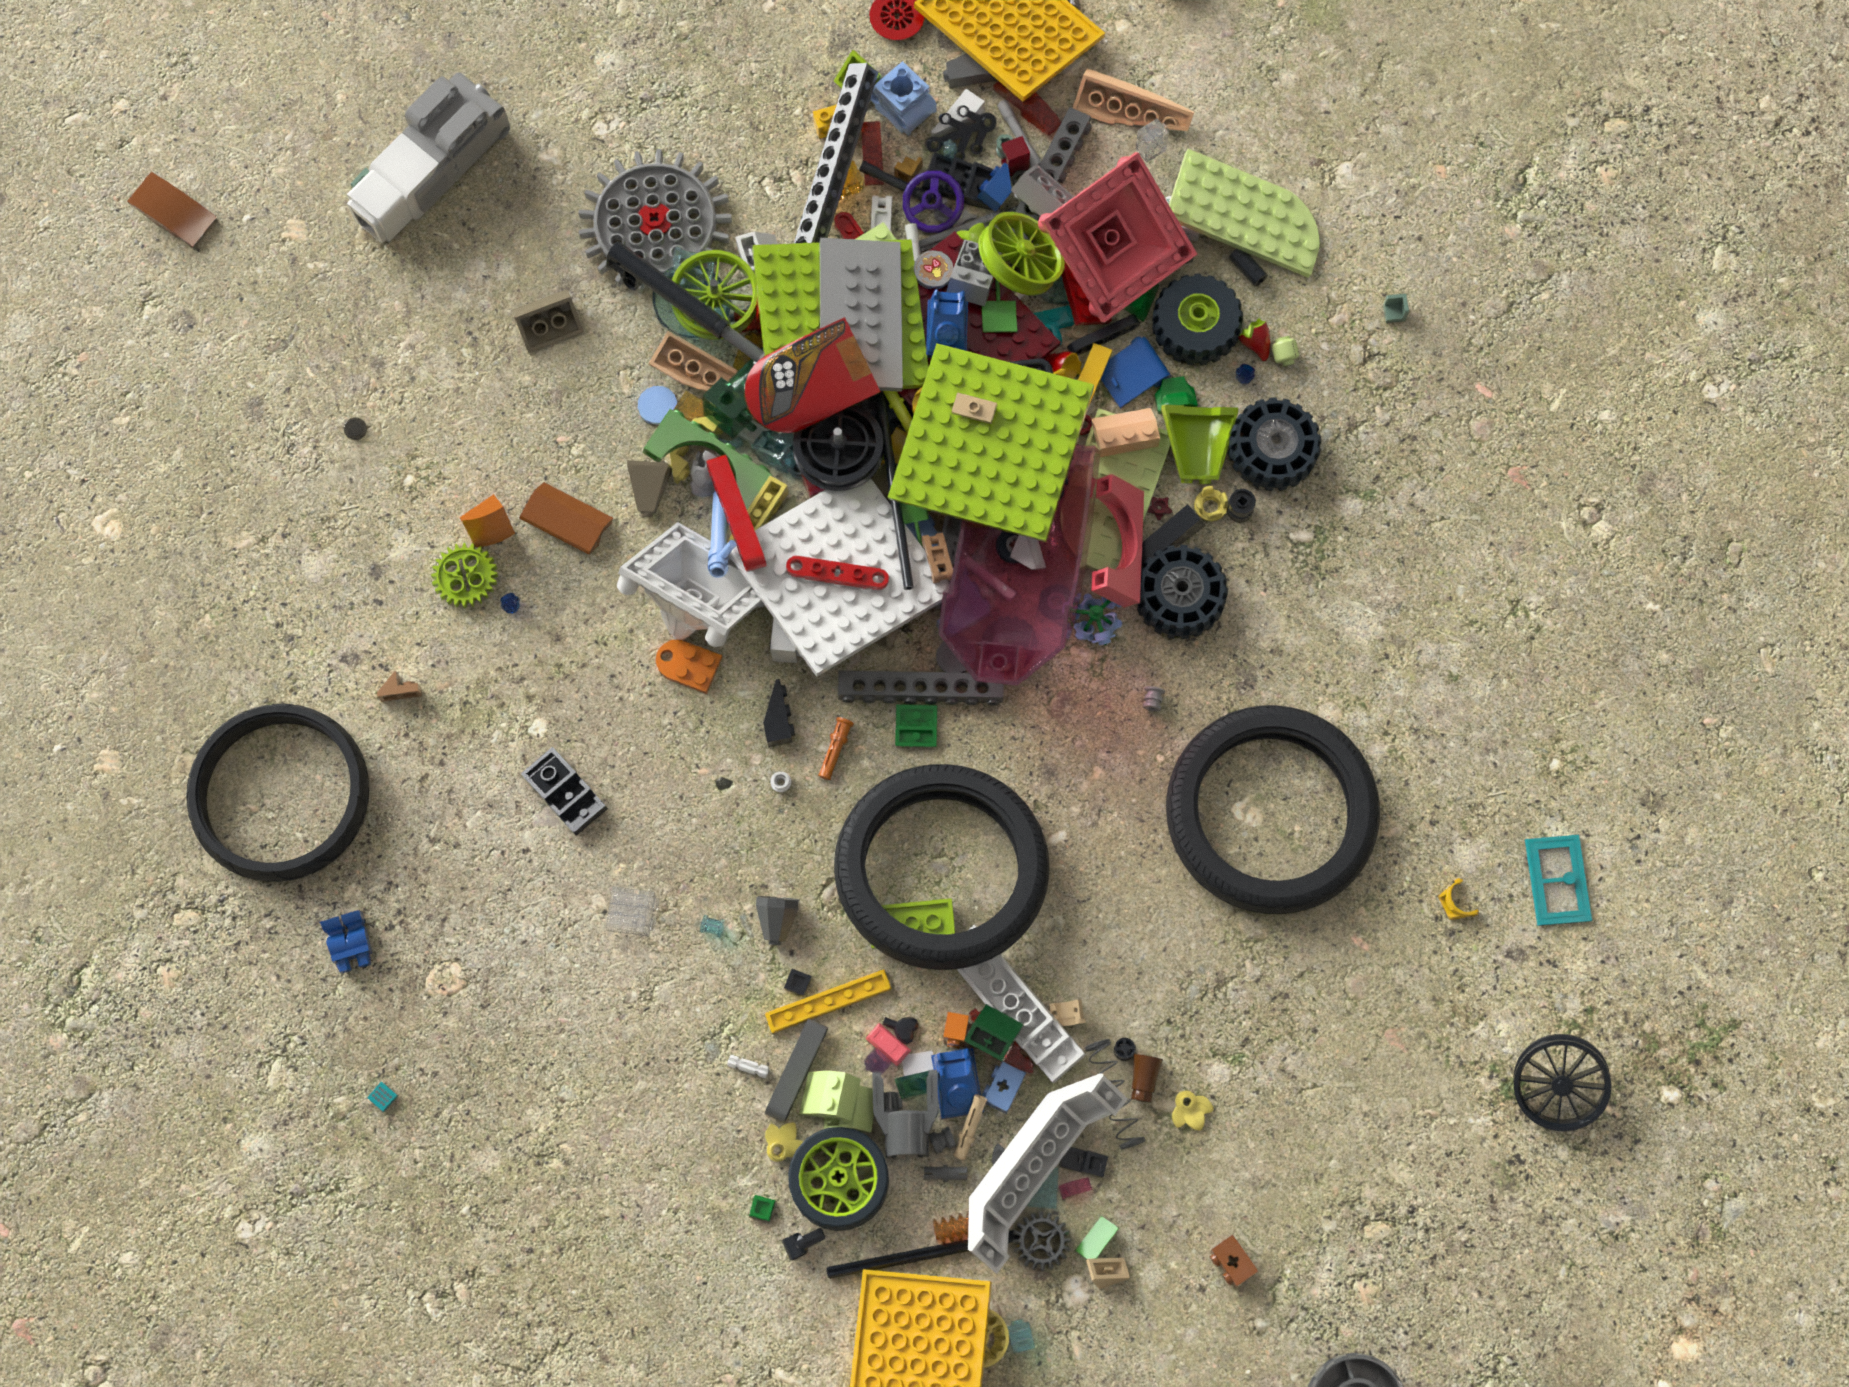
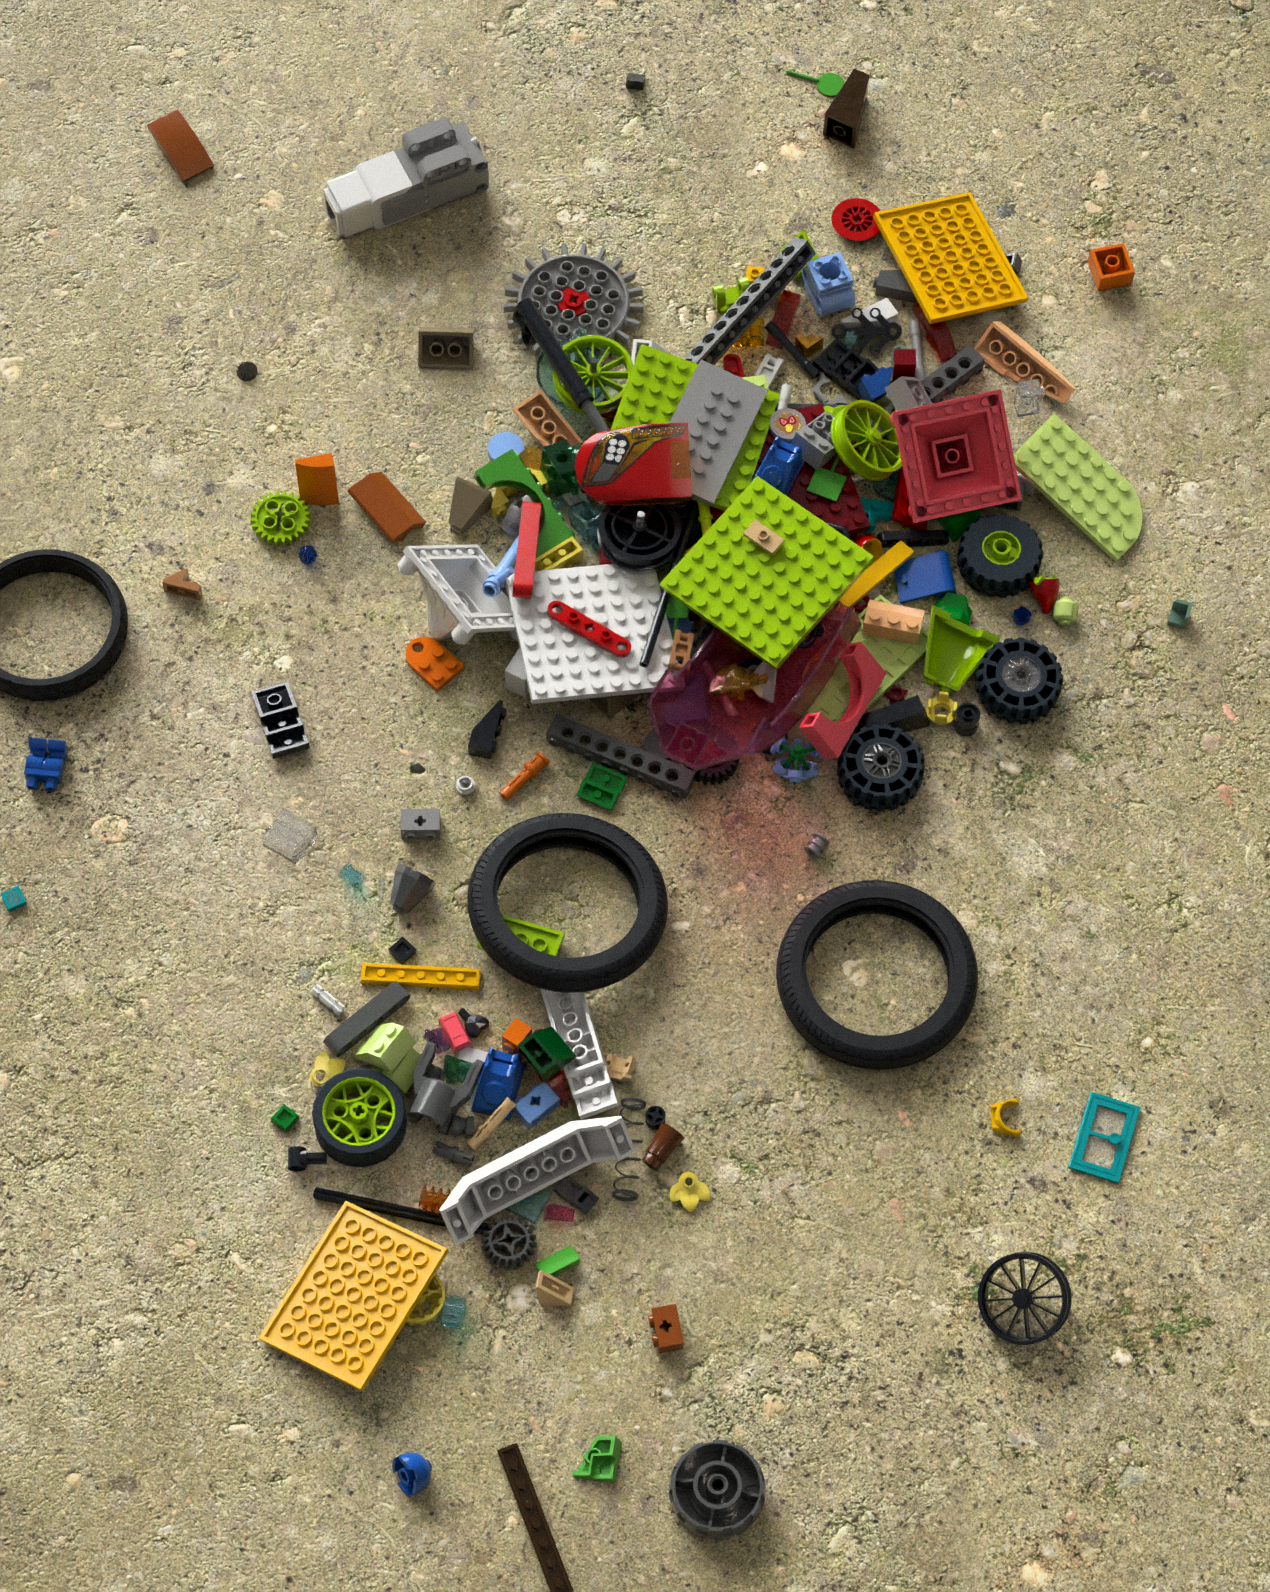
camera: 20 degrees right, 10 degrees down
dark purple piece [902,171,964,233] -> none
black axle [1229,248,1268,287] -> none
none -> light grey brick [401,809,440,840]
none -> clear yellow helmet [709,663,768,700]
none -> lime piece [712,277,750,315]

